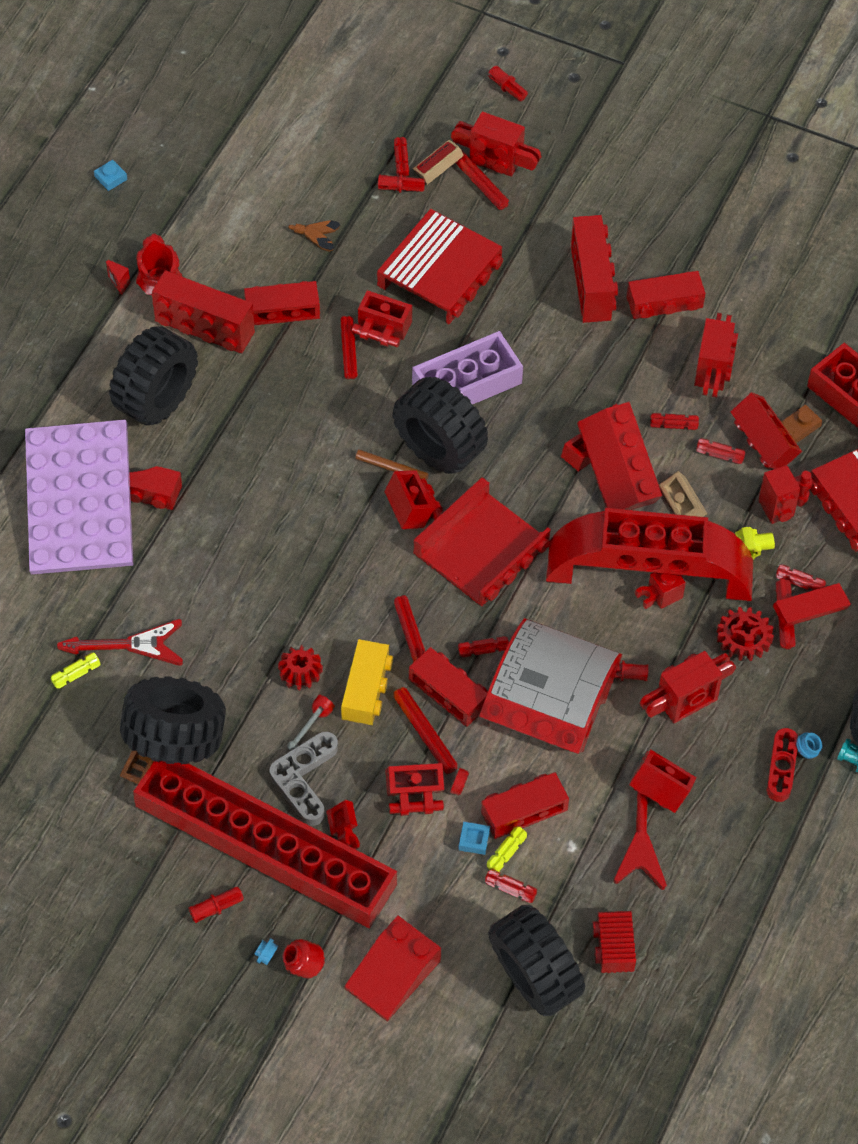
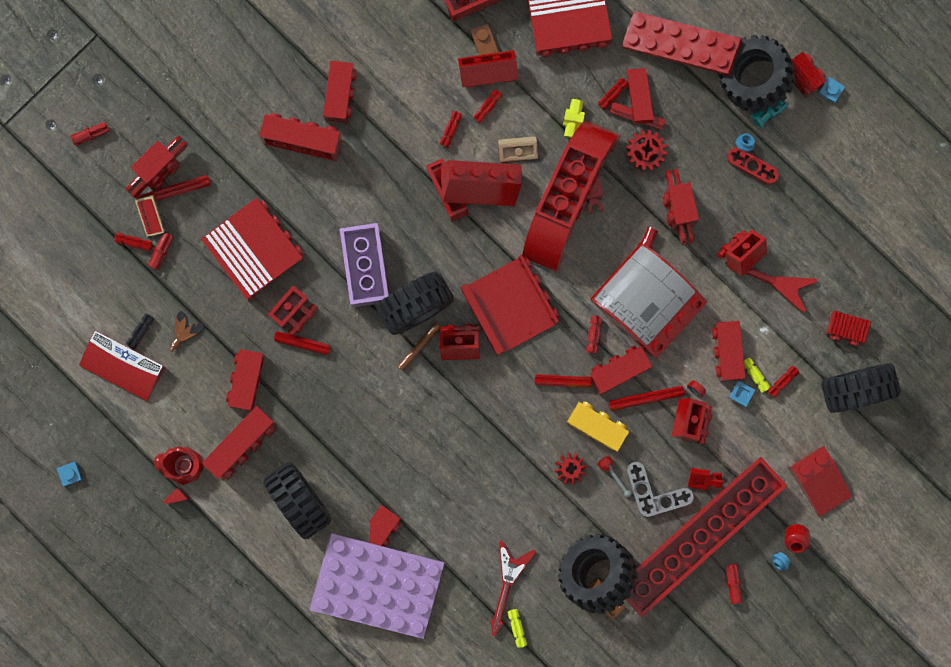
camera: 70 degrees left, 25 degrees up
red brick [694,313,738,398] -> none
red brick [758,465,813,524] -> none
none -> red slope [79,330,166,401]
none -> black axle [126,313,154,349]

